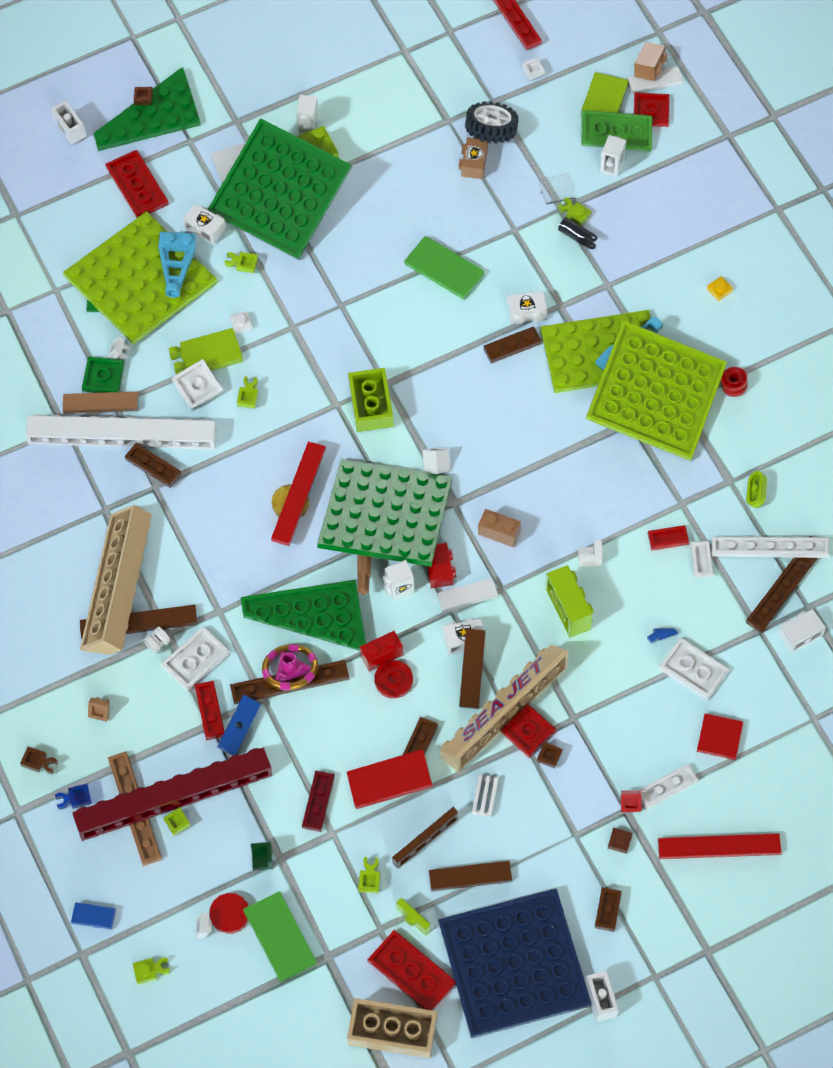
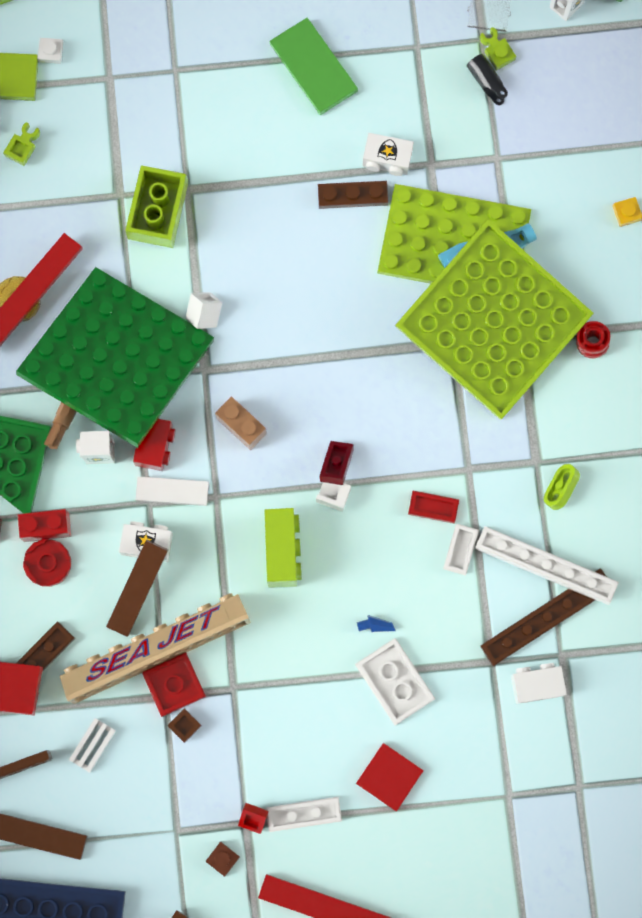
camera: 20 degrees right, 15 degrees up
none -> dark red plate [319,441,354,485]

